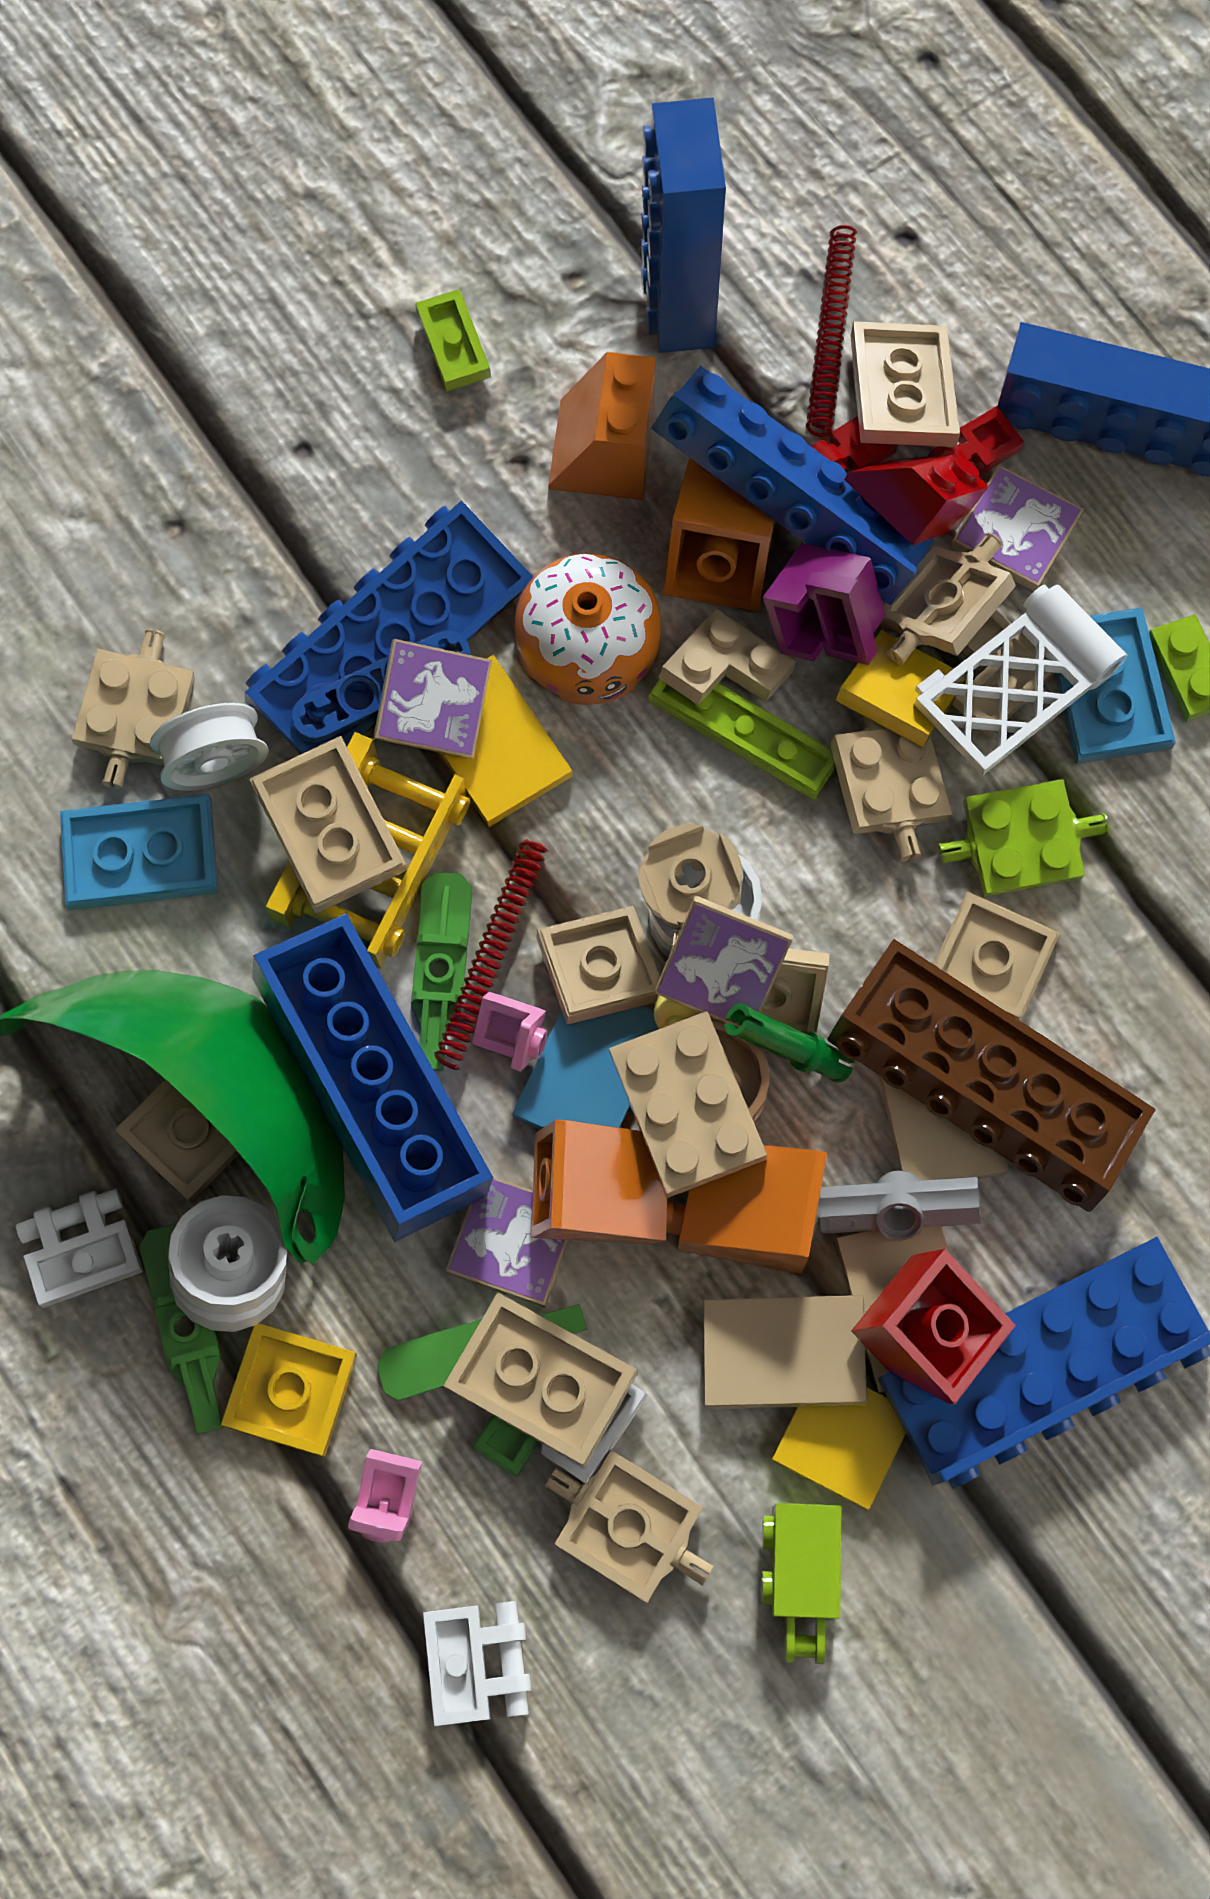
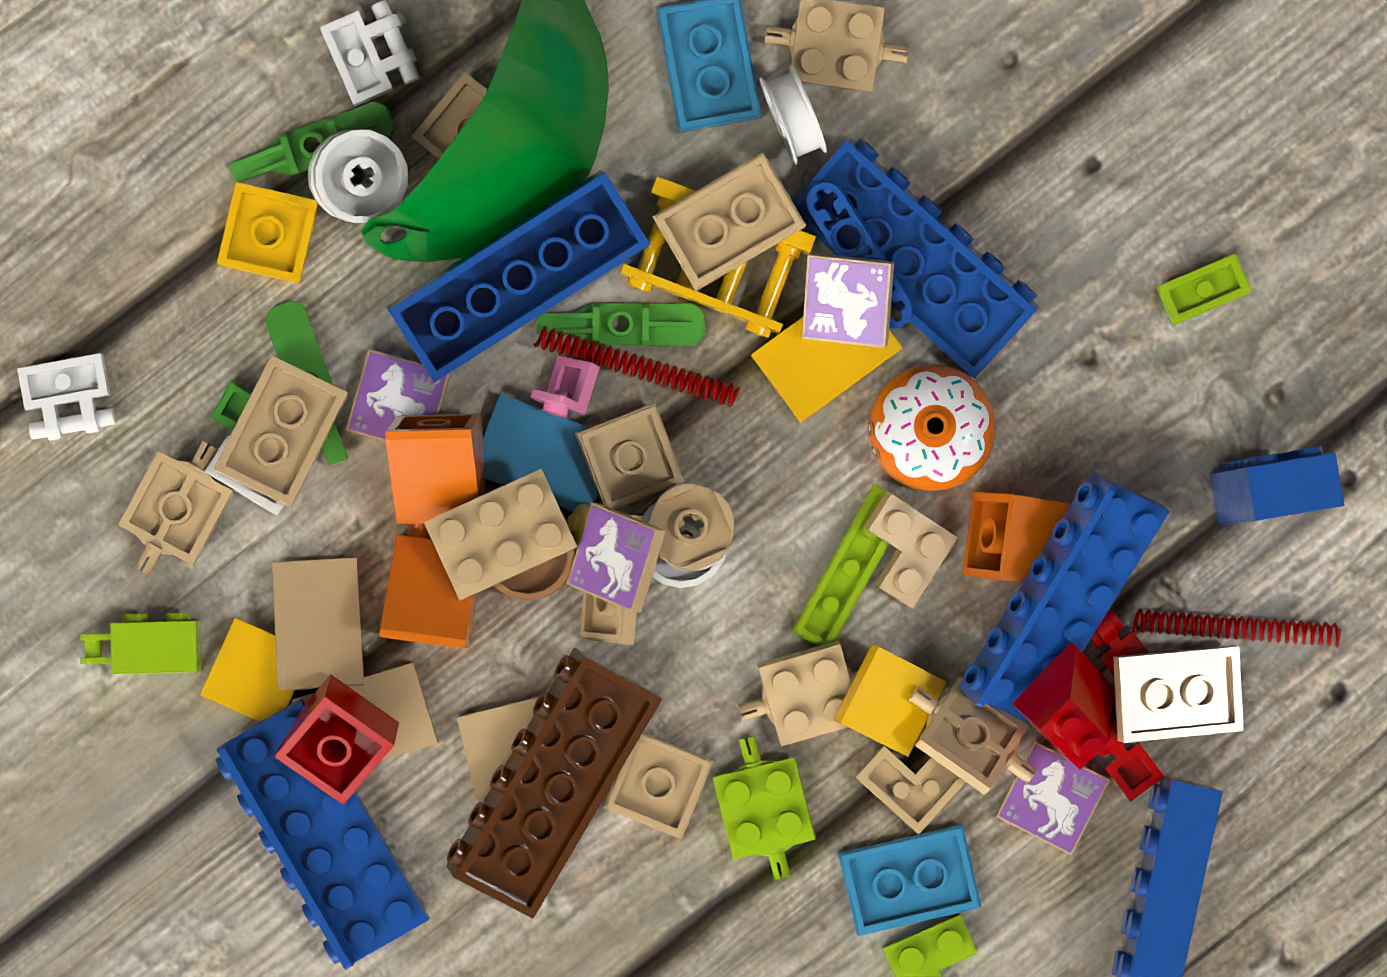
camera: 85 degrees right, 15 degrees up
bright pink bracket [348,1449,422,1542] -> none
orange slope [548,352,656,500] -> none
green pin [724,1003,854,1083] -> none
magenta plate [763,543,886,665] -> none
light grey piece [819,1171,981,1241] -> none
white piece [914,585,1128,776] -> none

